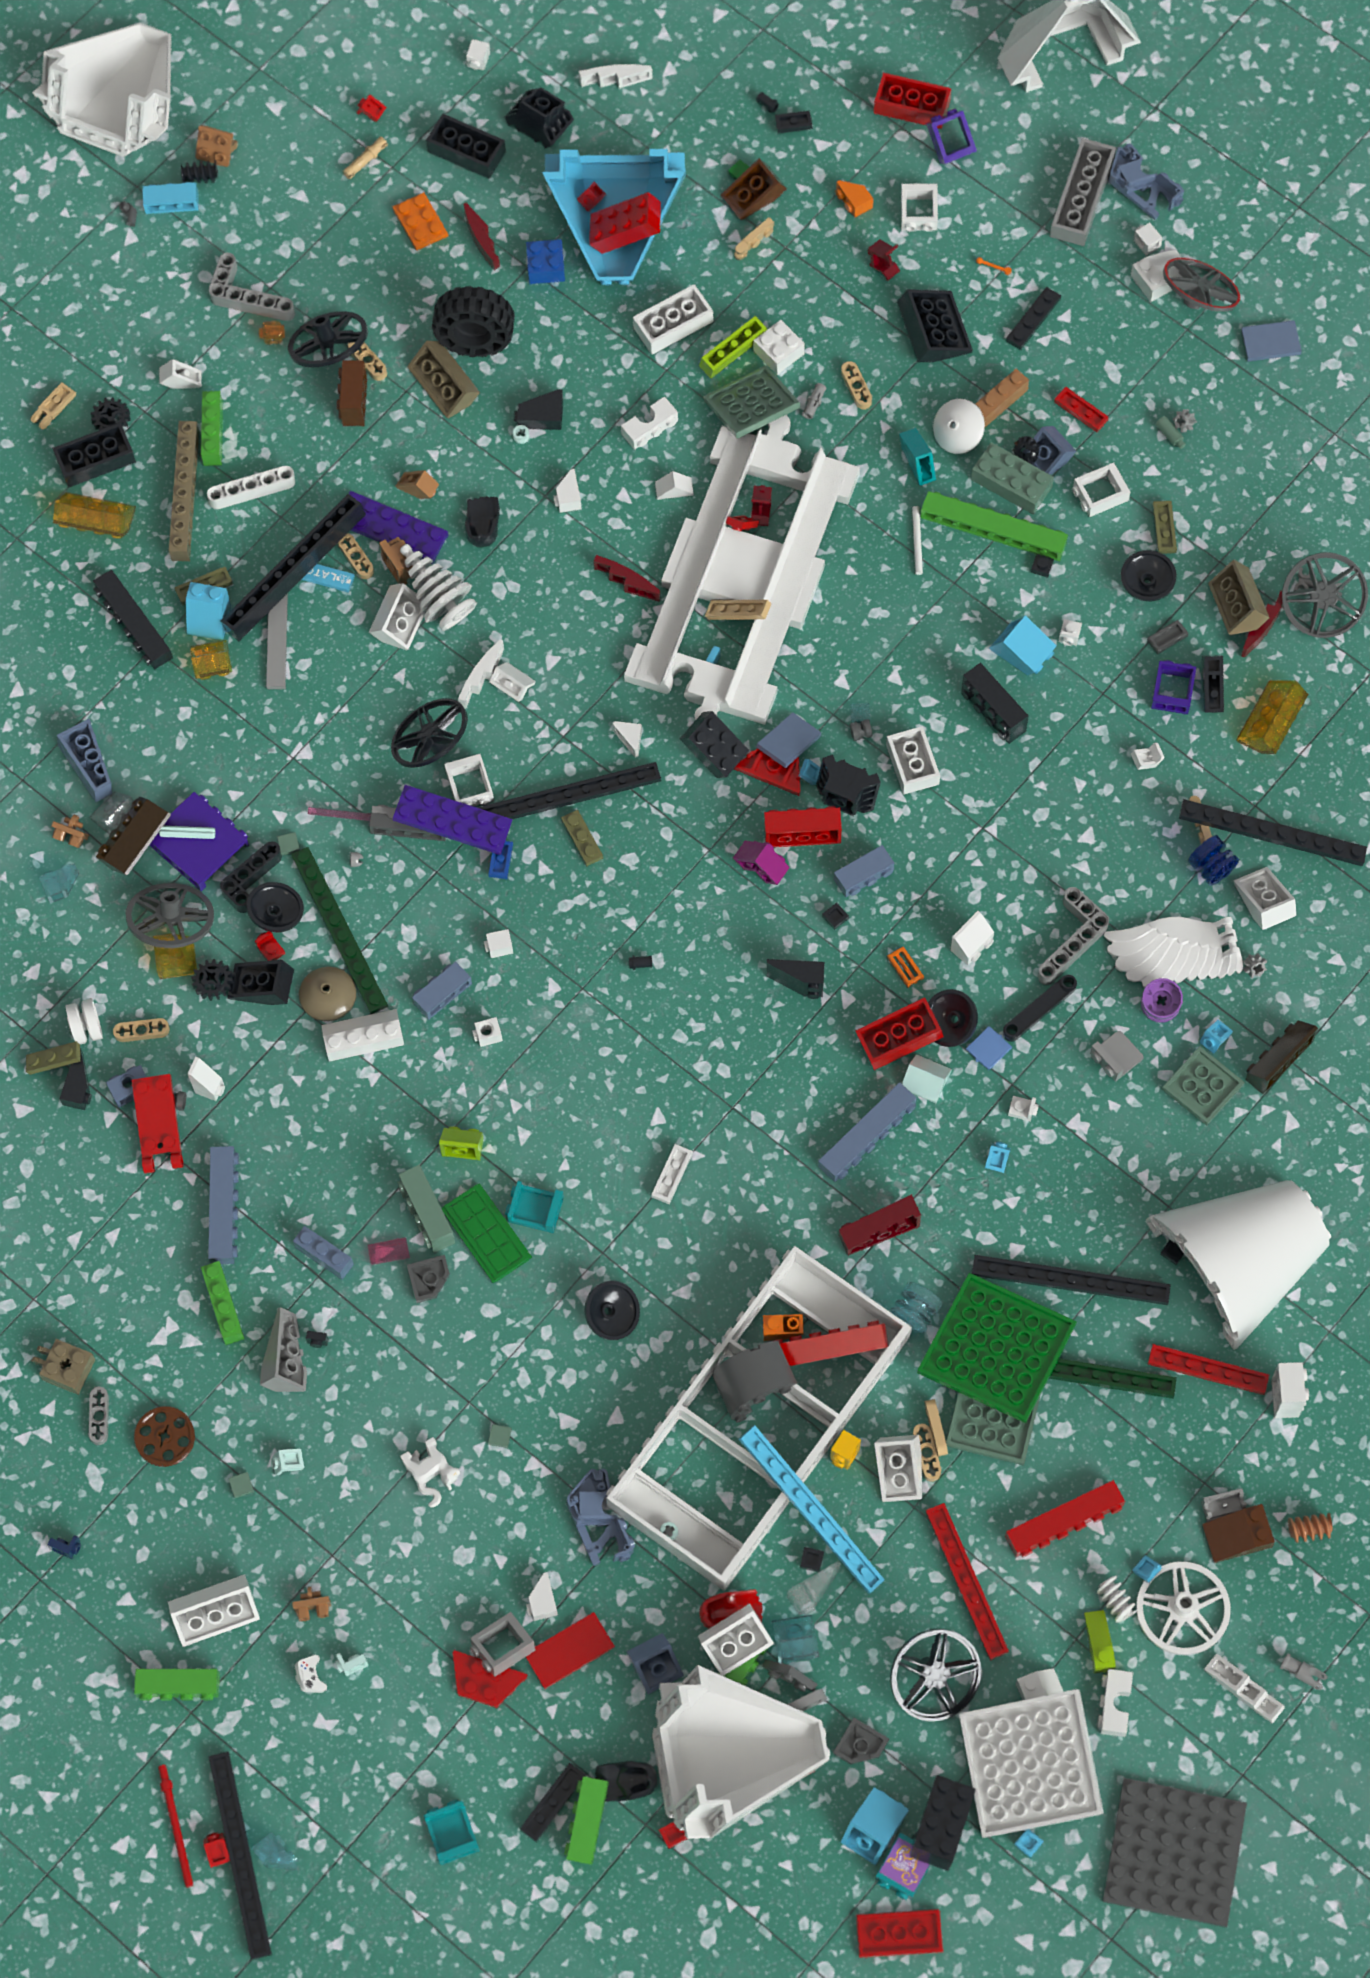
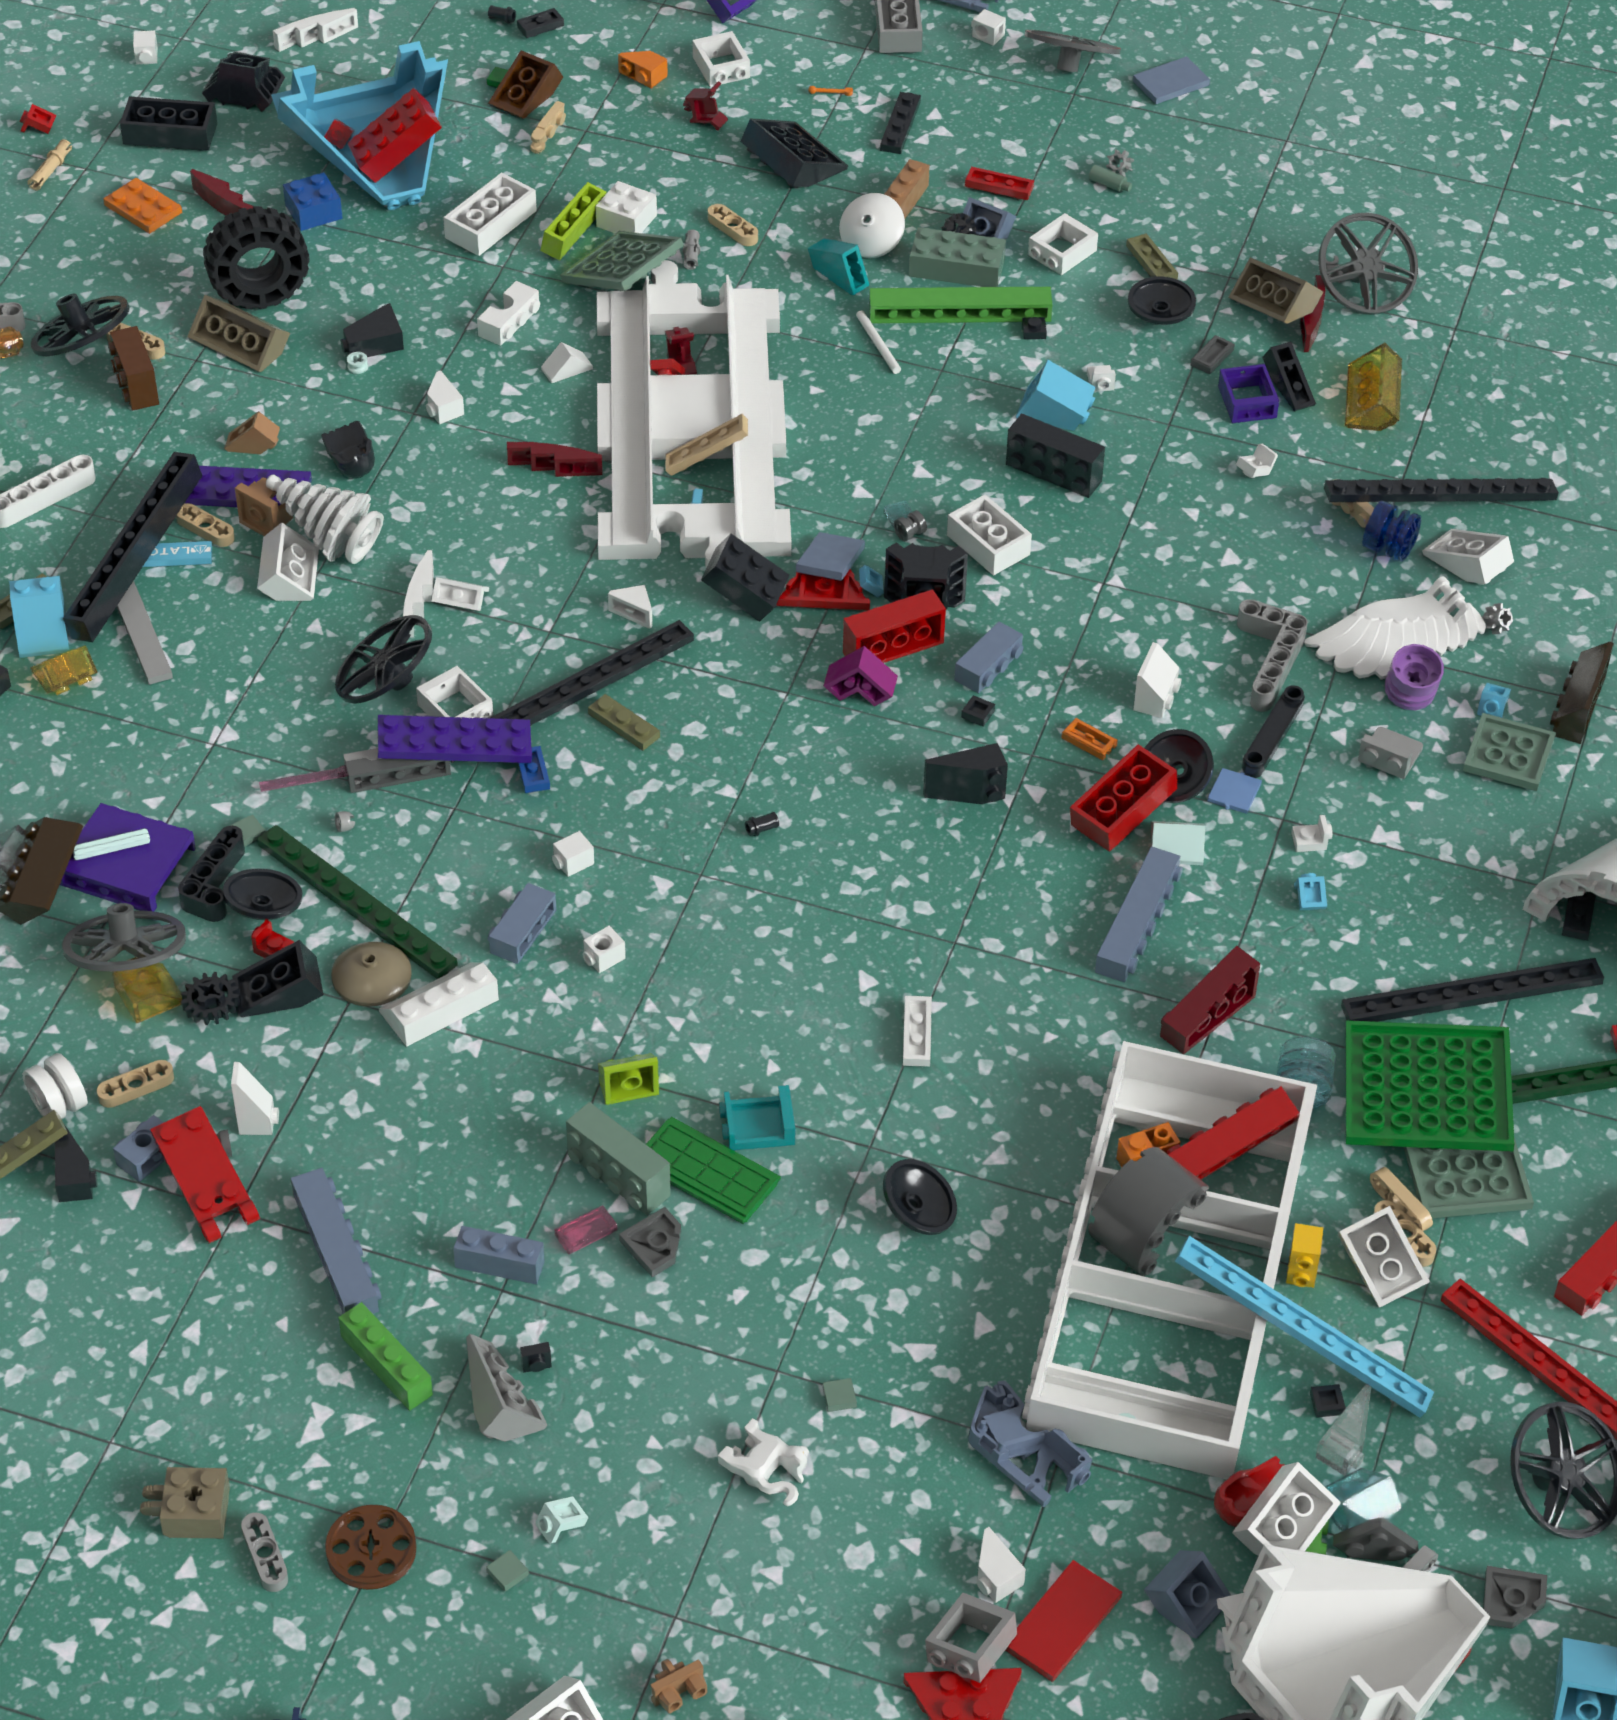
camera: 25 degrees left, 20 degrees down
white slope [1131,249,1182,302] -> none

